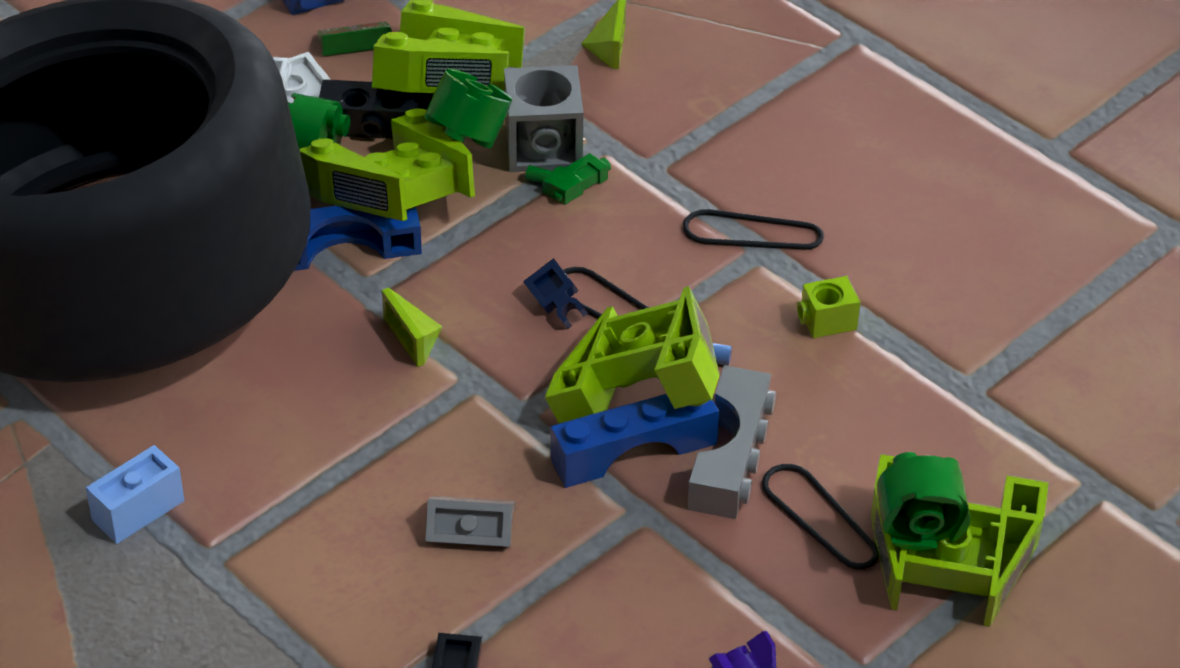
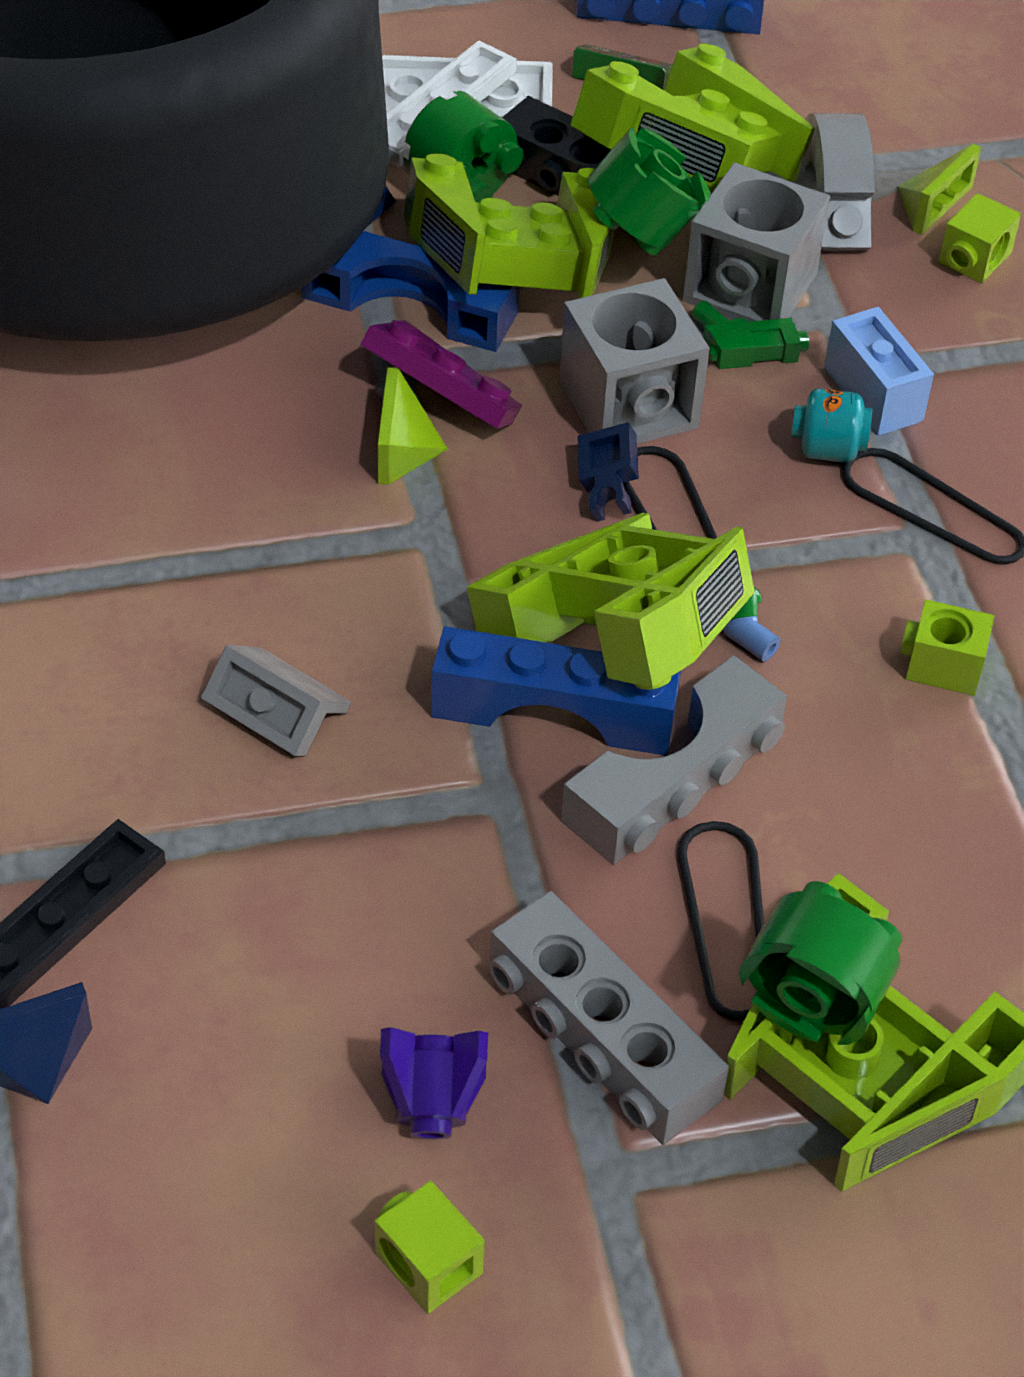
camera: 30 degrees right, 5 degrees up
none -> magenta wing [360,320,522,429]
none -> light grey brick [488,891,729,1145]
none -> light grey brick [559,278,710,444]
none -> teal head [791,388,873,463]
none -> light grey arch [804,113,875,252]
none -> light blue panel [824,307,934,436]
none -> lime brick [938,193,1022,283]

